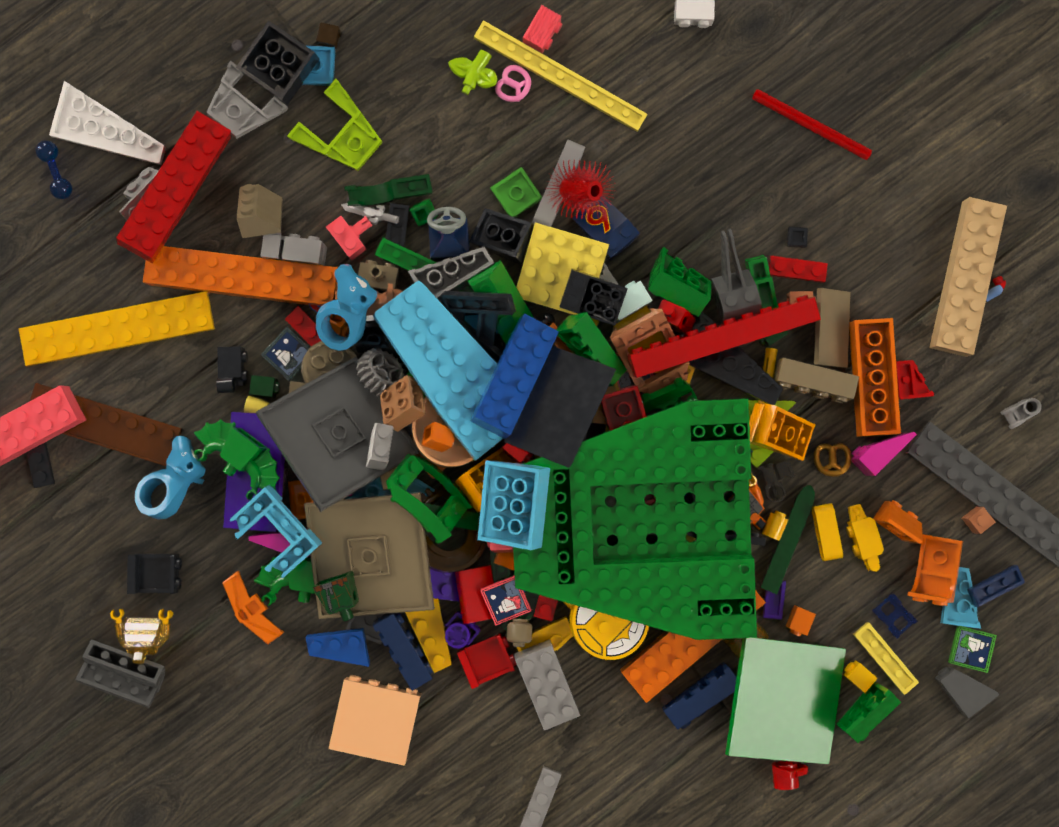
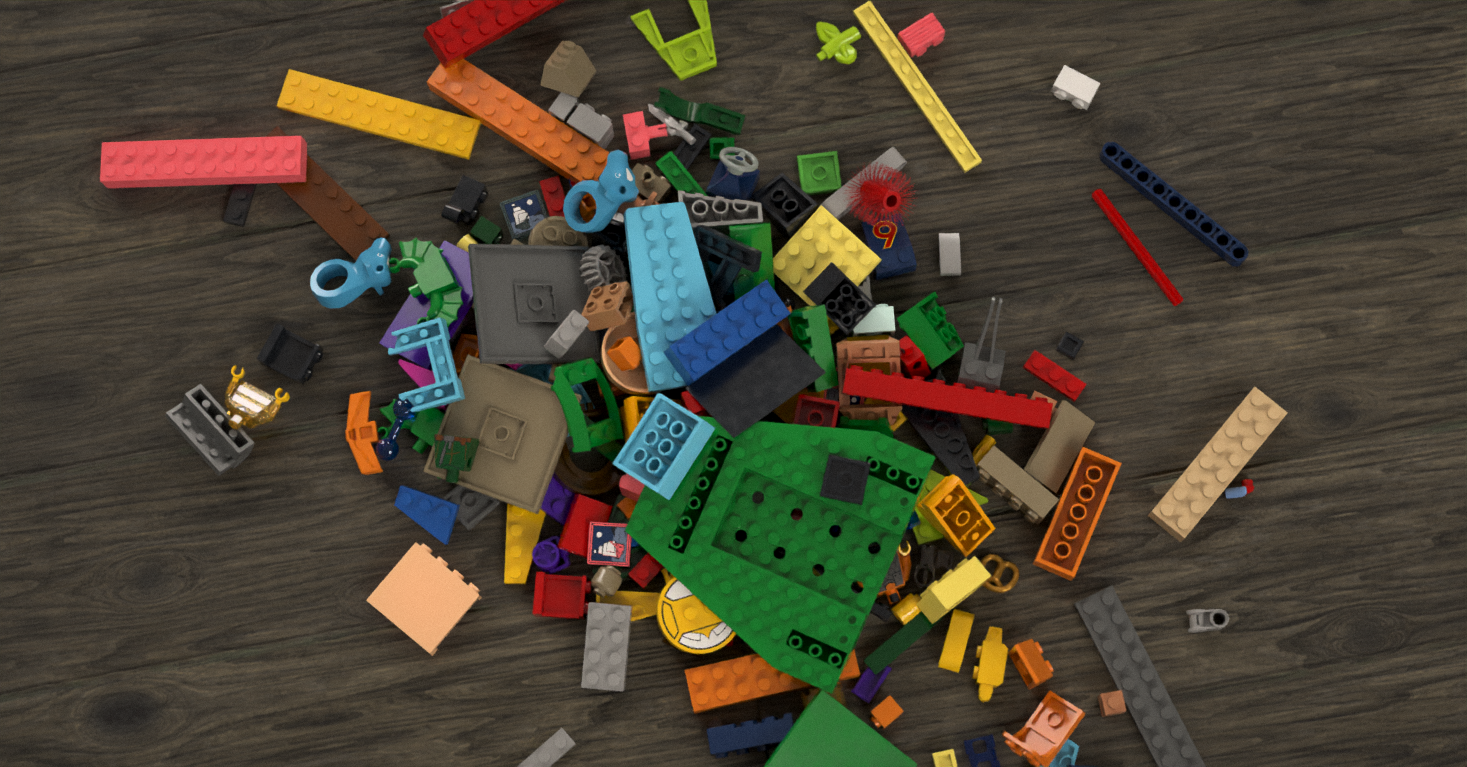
camera: 30 degrees right, 10 degrees down
dark blue wedge [373,613,434,691] -> none
bright pink piece [495,65,531,102] -> none
green slope [744,255,778,309] -> none
dark pink slope [851,432,917,476] -> none
red wing [896,360,934,400] -> none
none -> clear blue piece [376,398,416,461]
none -> black tile [820,454,871,505]
none -> light yellow brick [916,556,991,624]
none -> light grey slope [938,233,961,276]
none -> dark blue beam [1100,142,1248,267]

